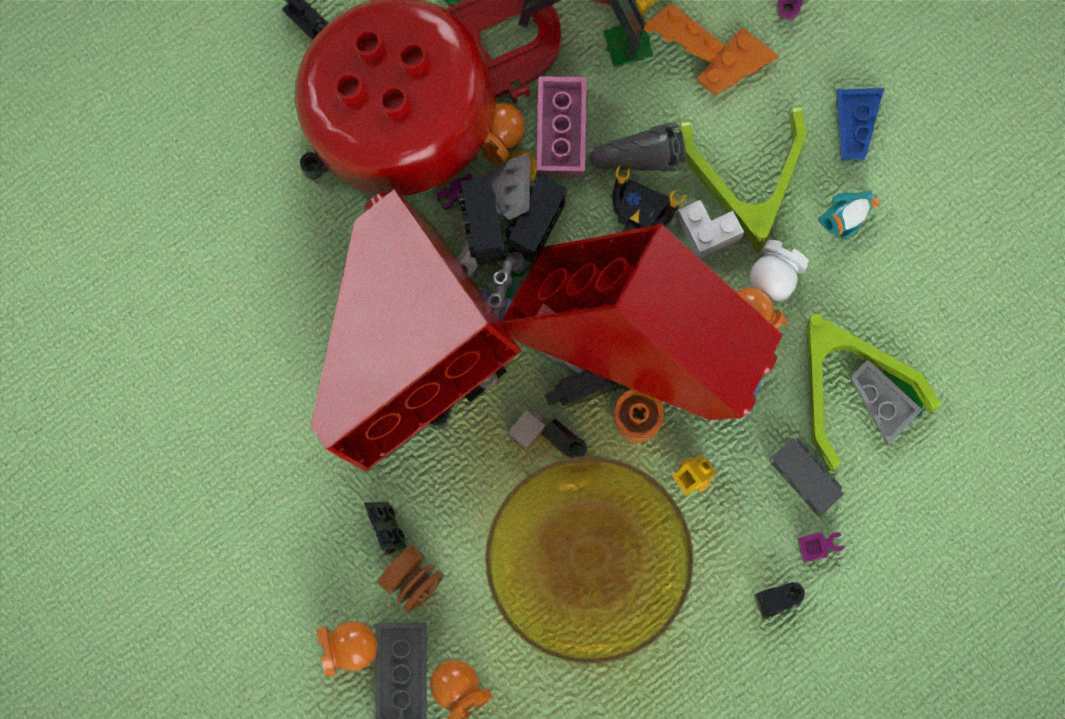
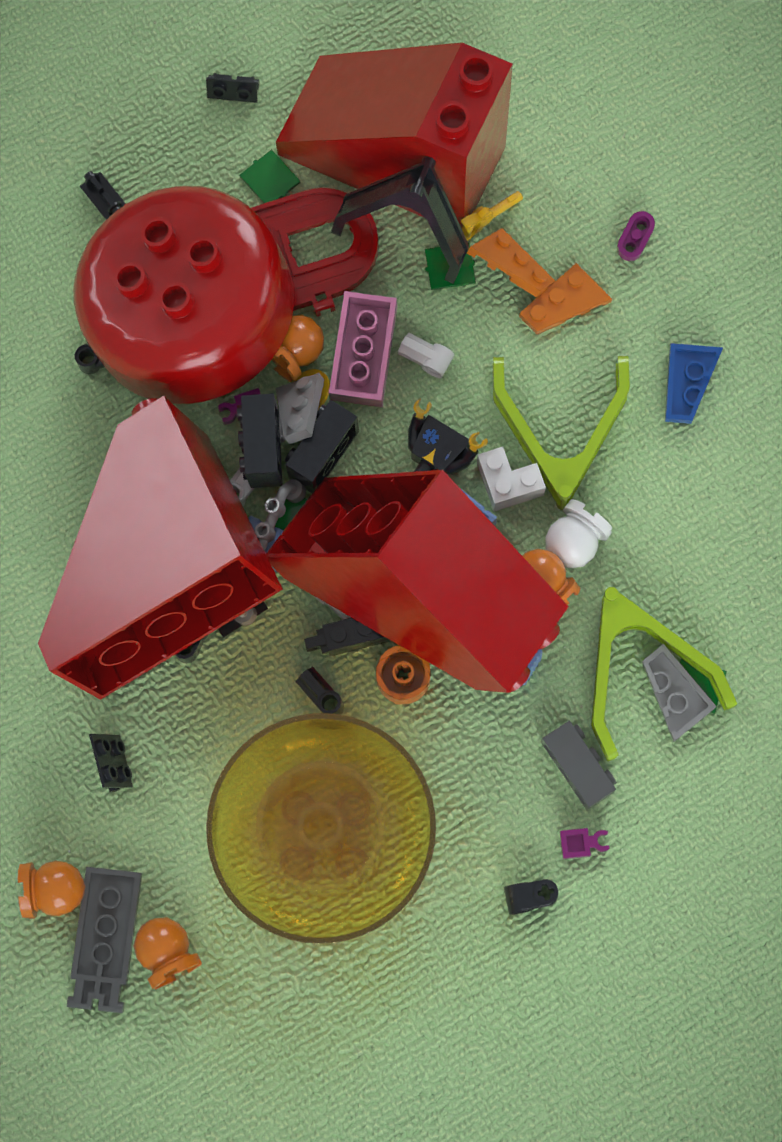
camera: 10 degrees right, 0 degrees up
dark orange wheel [377,545,445,613] -> none
light grey brick [507,410,545,452] -> none
dark grey cone [589,122,686,172] -> none
yellow brick [672,454,717,496] -> none
animal [818,191,880,239] -> none
none -> white piece [398,333,454,378]

